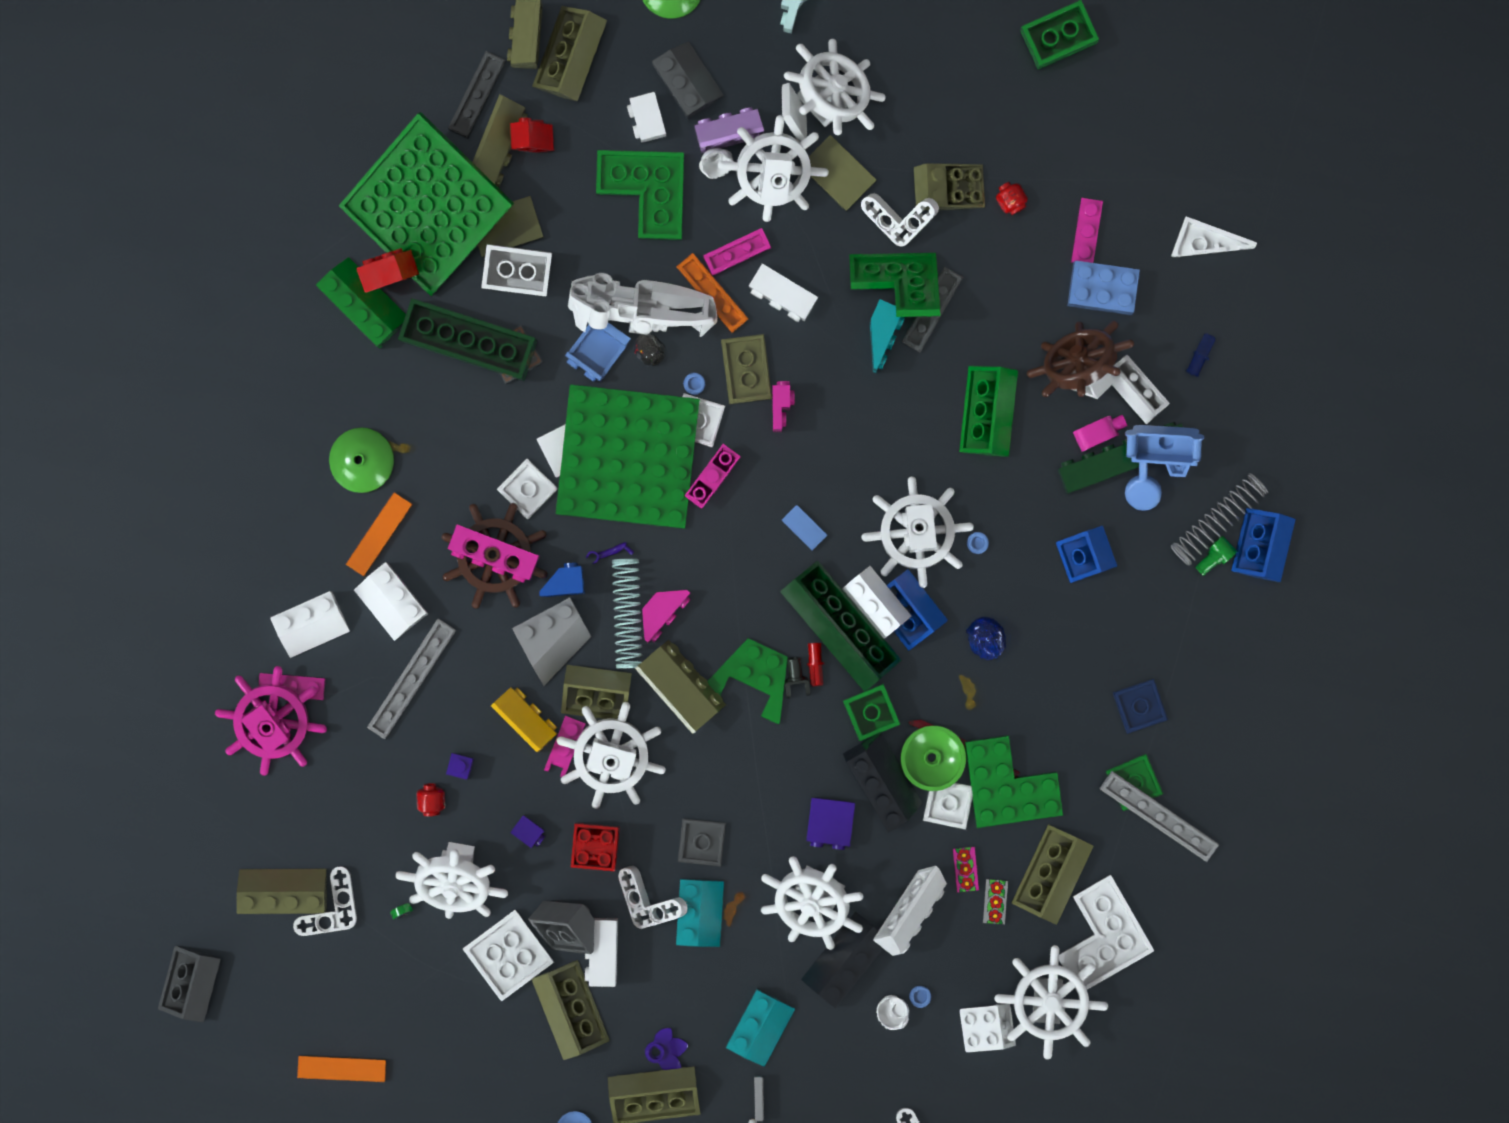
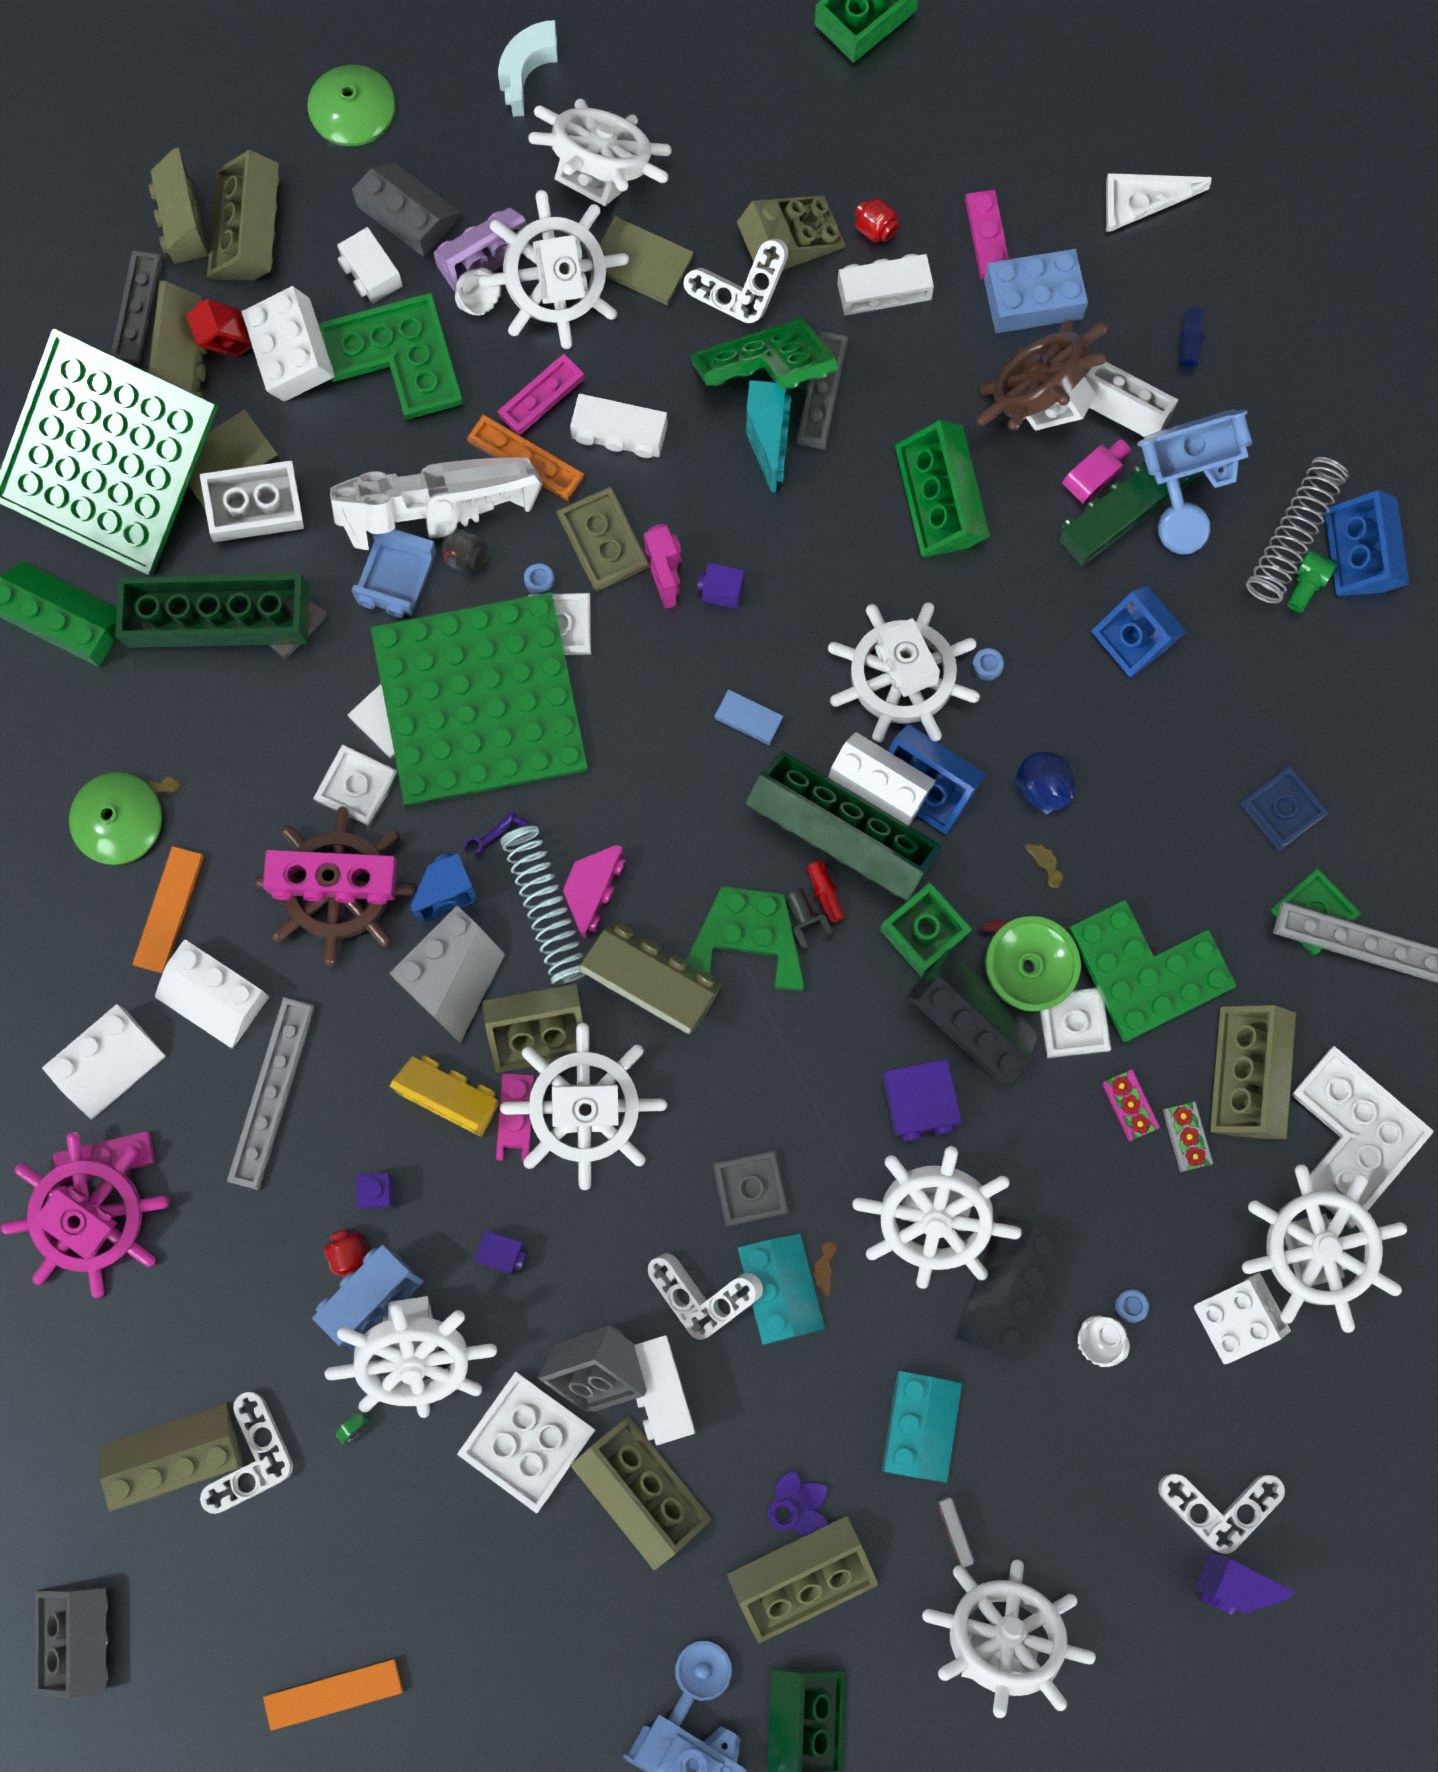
camera: 20 degrees left, 10 degrees down
red brick [356,248,419,293] -> none
red brick [571,822,620,871] -> none
dark pink slope [685,444,741,509] -> none
white tile [782,83,807,142] -> none
white slope [873,866,947,956] -> none
none -> white brick [241,286,335,402]
none -> medium blue brick [312,1245,424,1353]
none -> dark purple brick [697,563,744,609]
none -> white brick [837,254,934,315]

